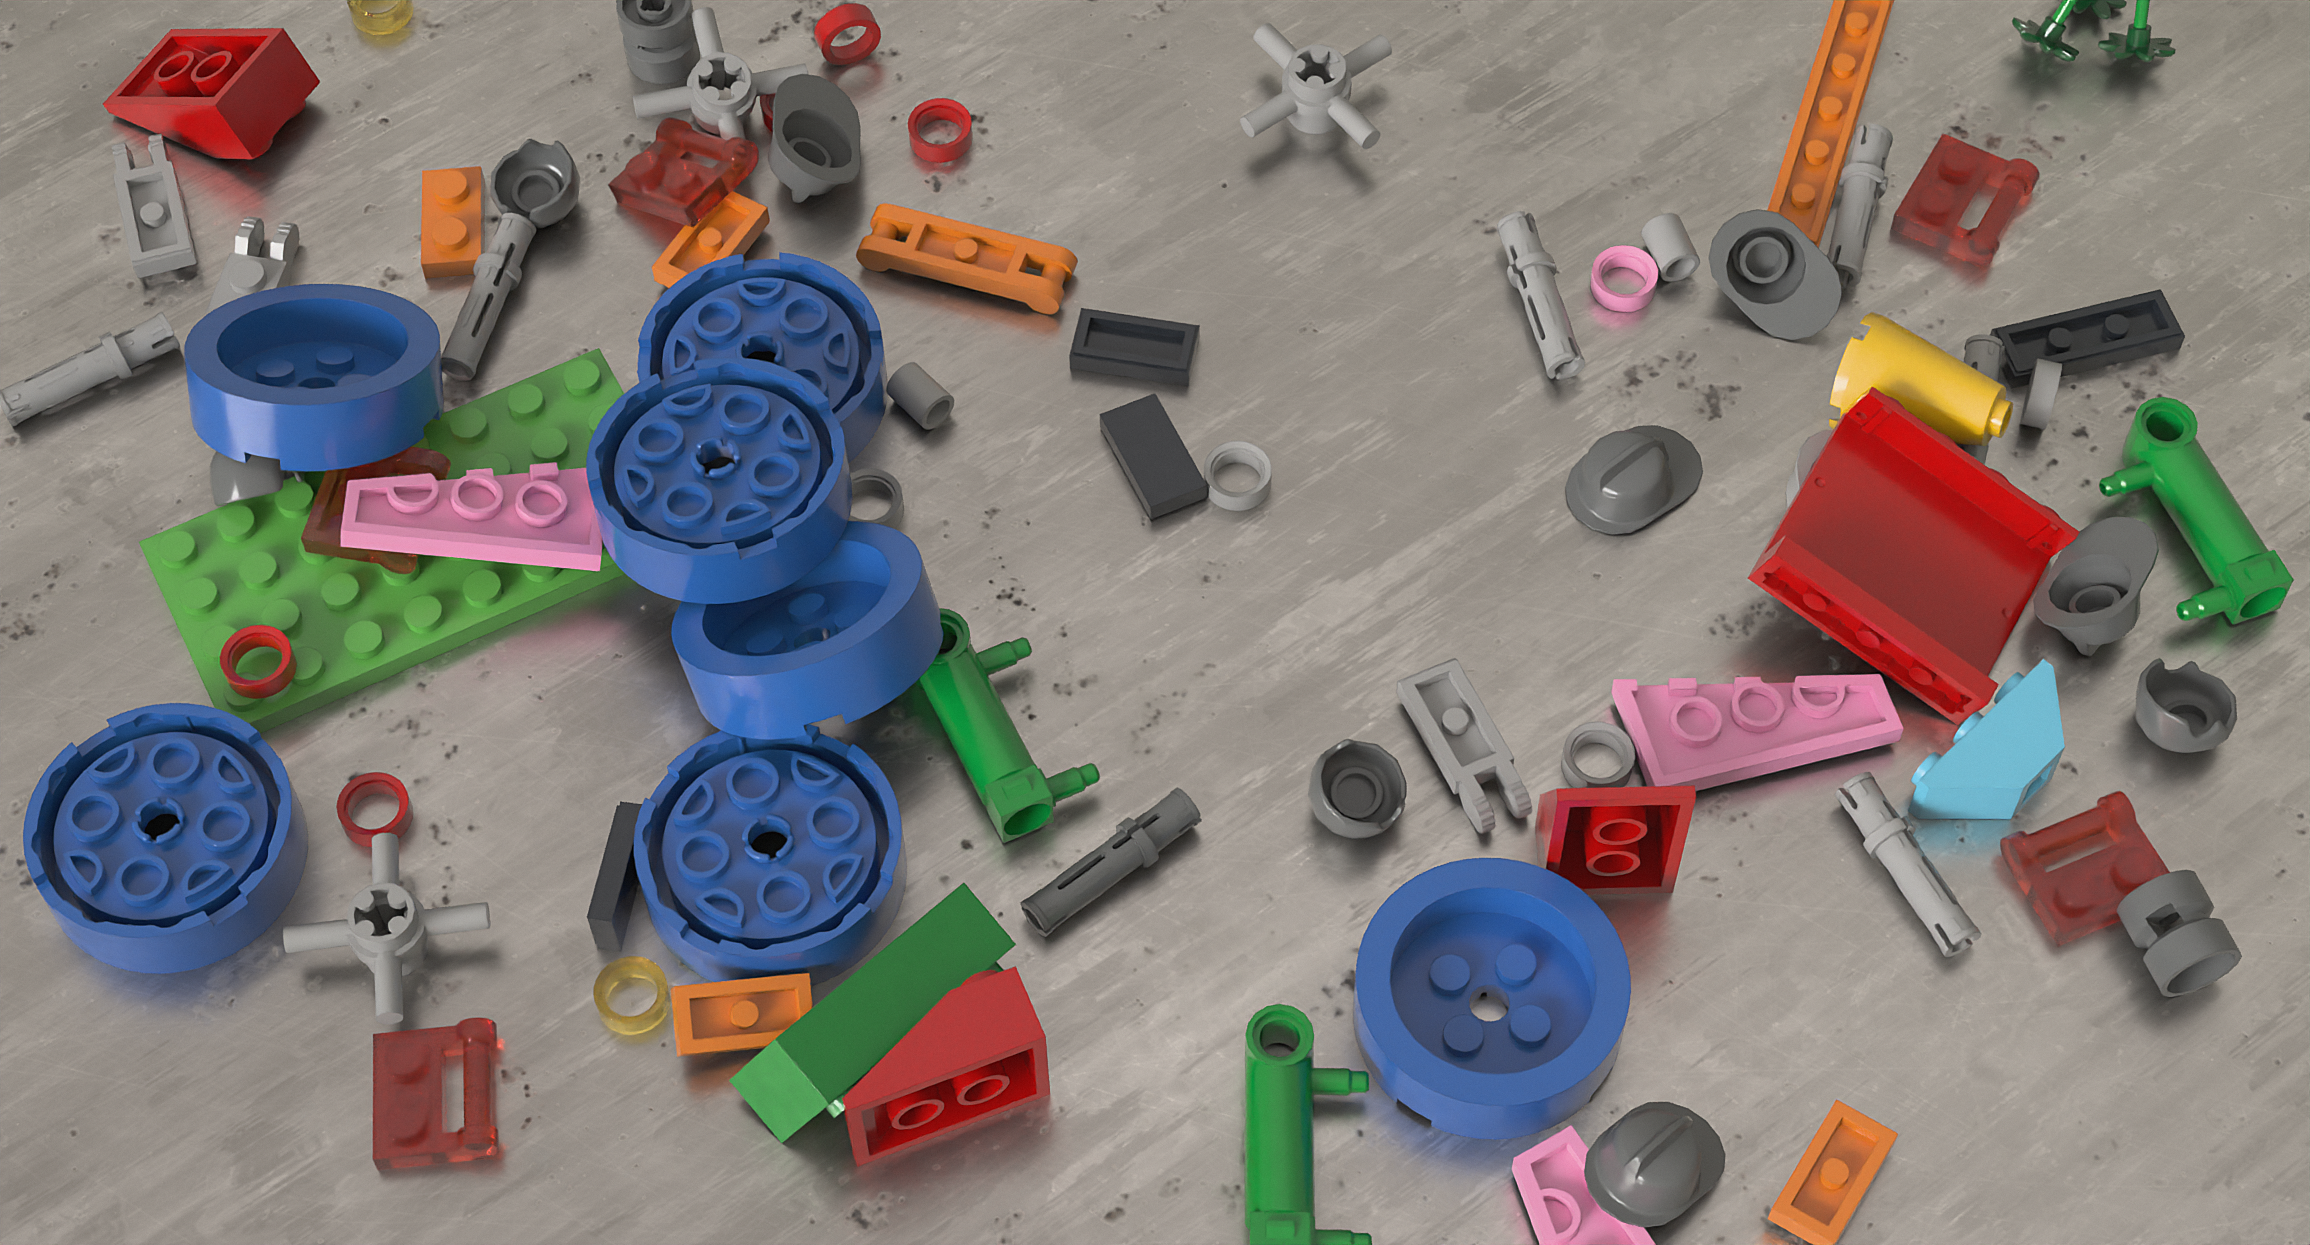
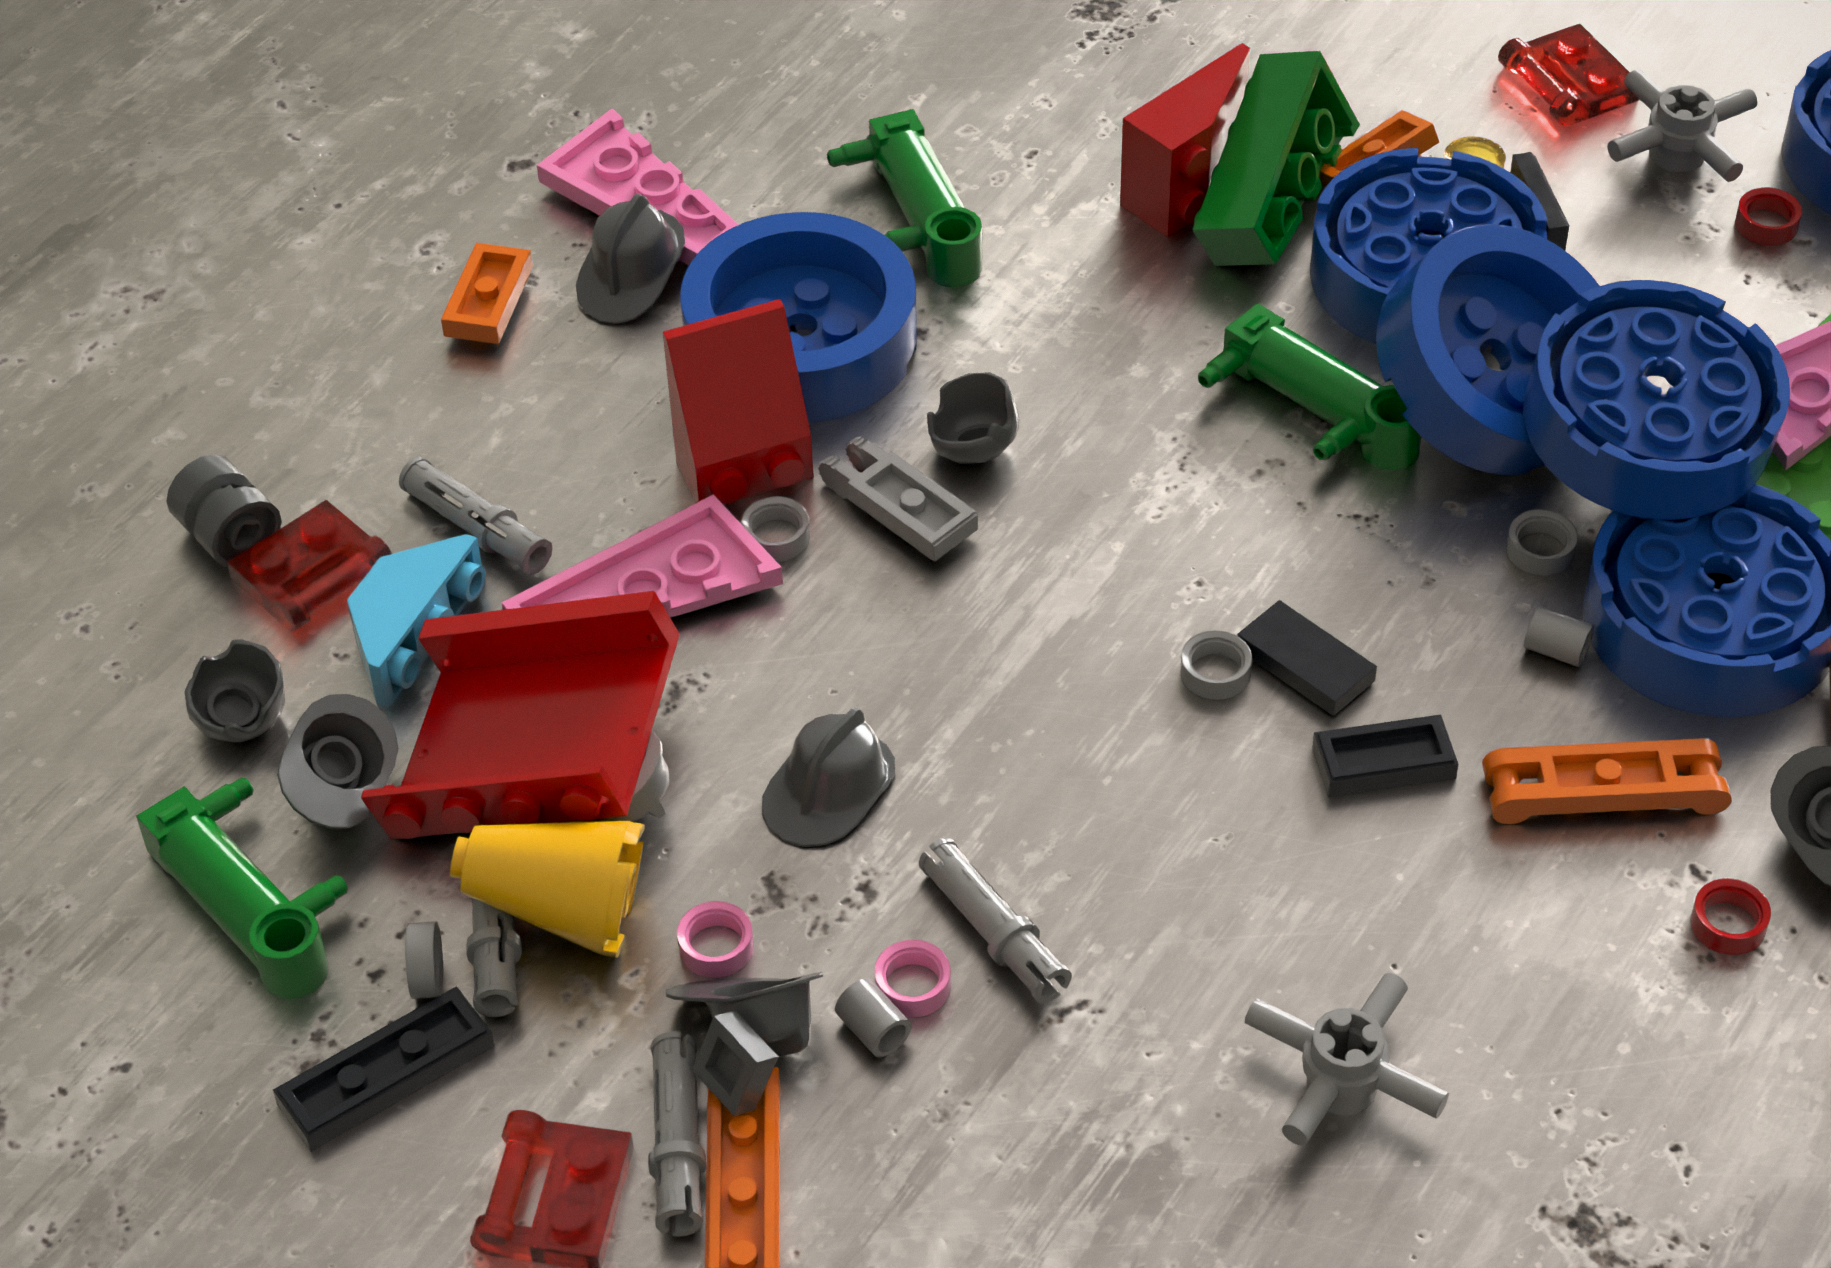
camera: 160 degrees right, 10 degrees down
dark grey pin [1020,787,1202,937] -> none
none -> bright pink piece [677,901,754,978]
none -> dark grey plate [692,1010,779,1116]

